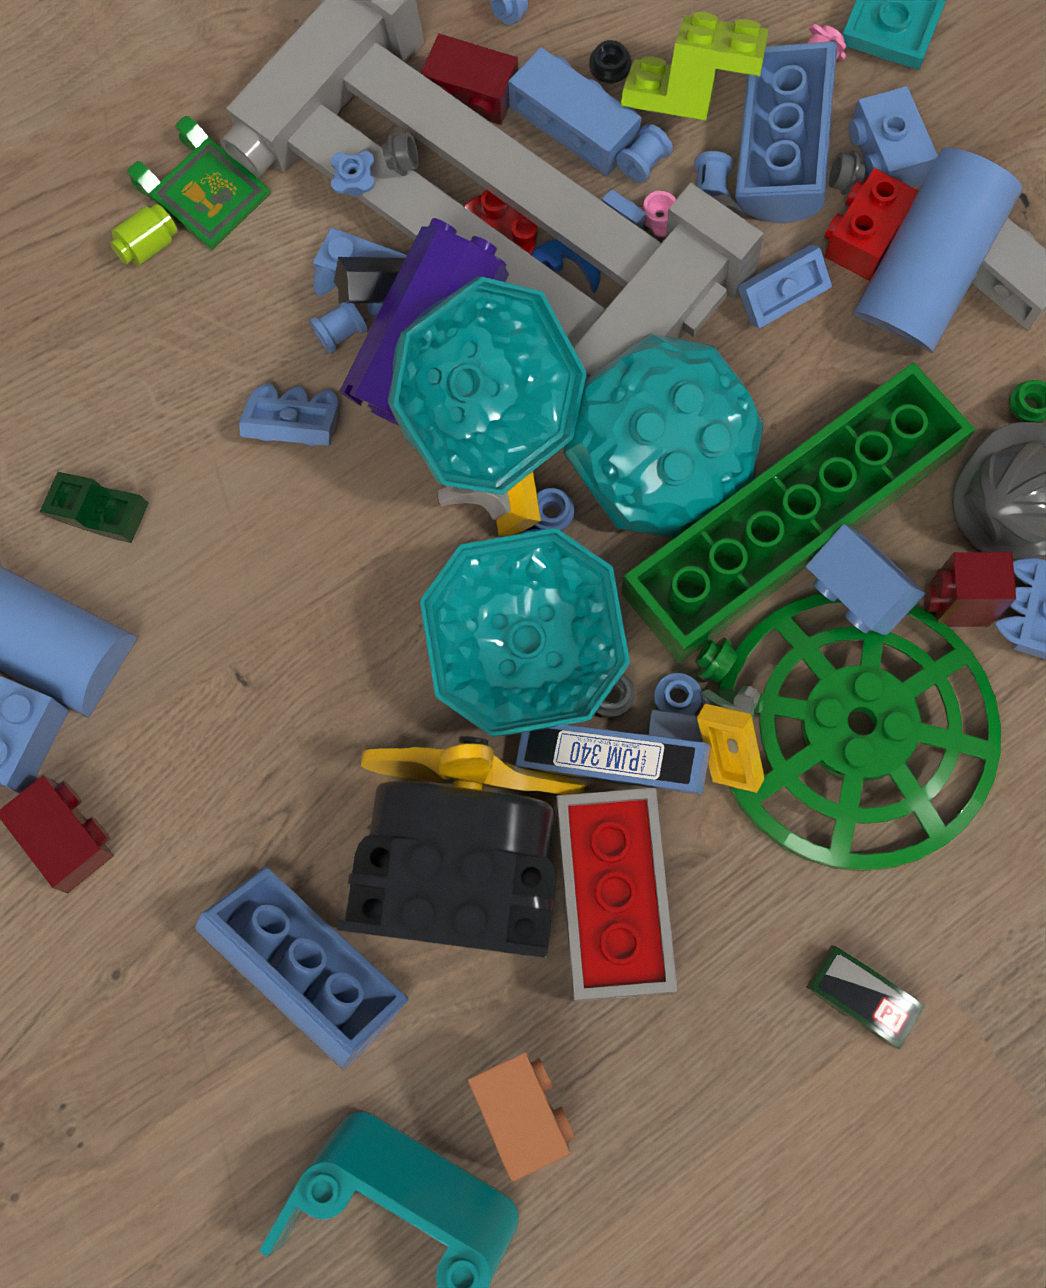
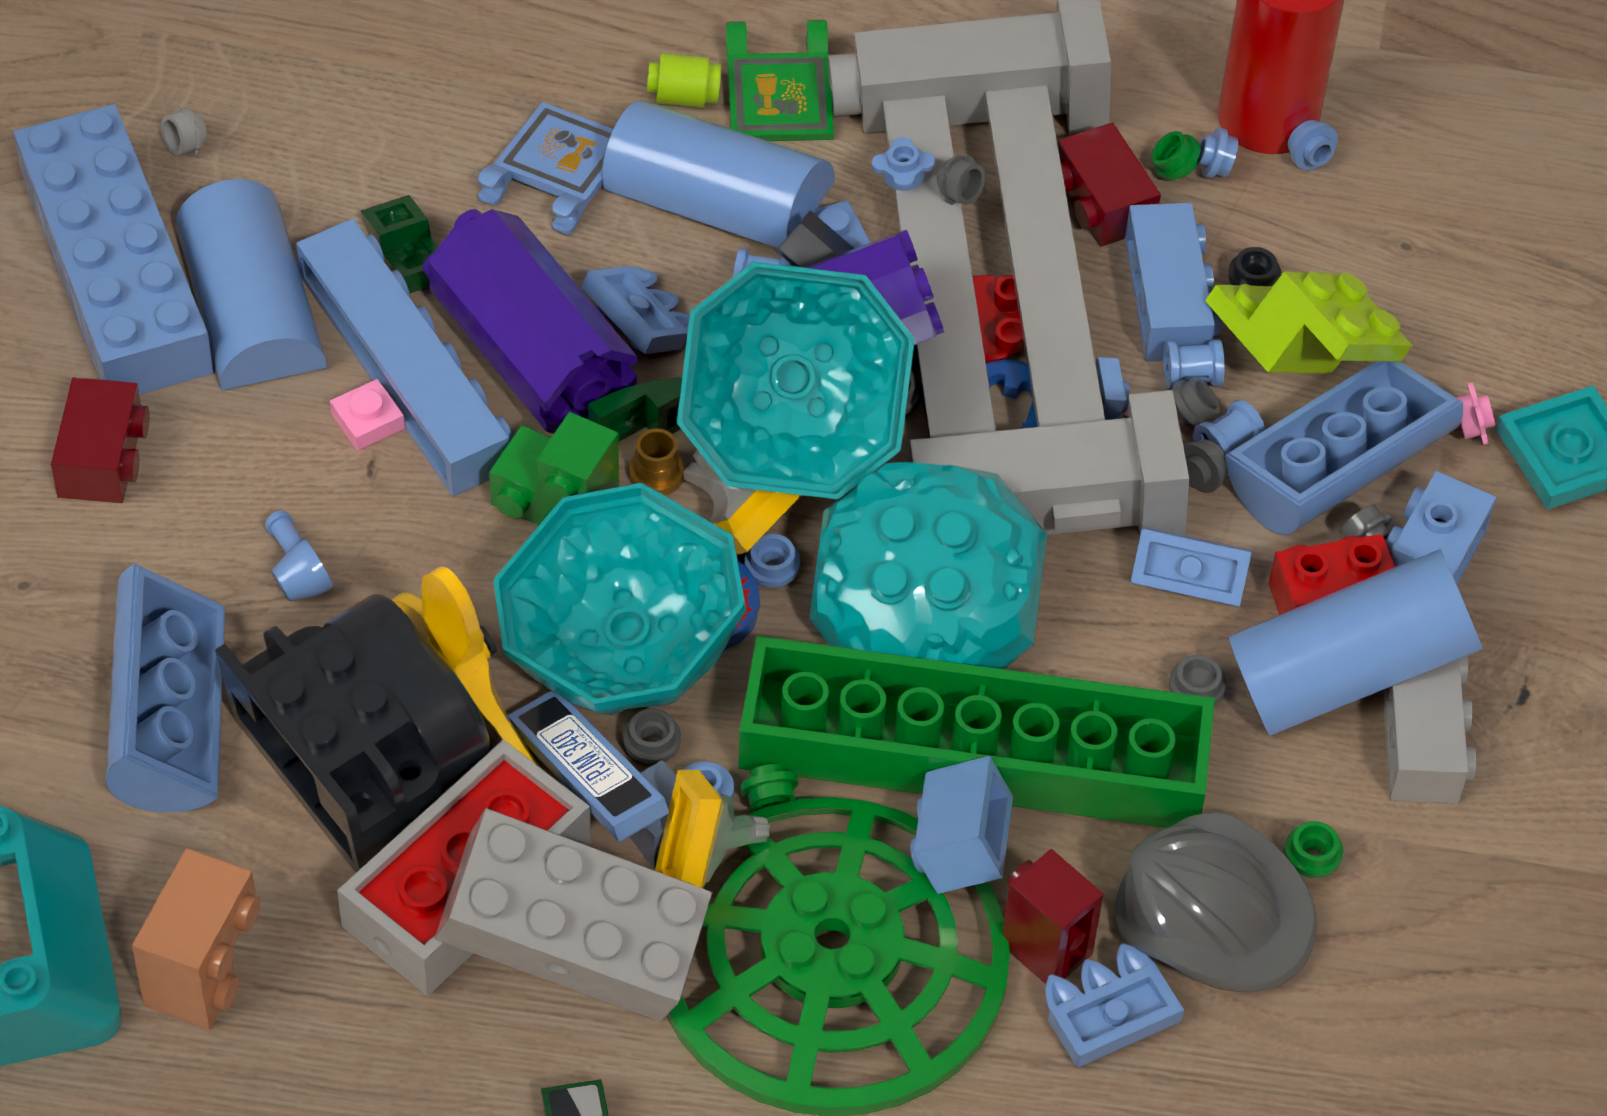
camera: 40 degrees right, 20 degrees down
none -> medium blue bar [265,511,334,601]
none -> medium blue brick [296,219,513,497]
none -> bright pink plate [330,379,405,451]
none -> dark purple brick [423,209,637,433]
none -> light grey brick [435,808,712,1022]
none -> medium blue flag [478,102,613,235]
none -> green brick [489,412,619,525]
none -> dark green slope [588,377,682,442]
none -> medium blue brick [602,100,835,248]
none -> pearl gold piece [629,428,684,496]
none -> green plate [1151,131,1201,181]
none -> dark grey plate [1169,655,1226,706]
none -> dark grey plate [1172,377,1220,426]

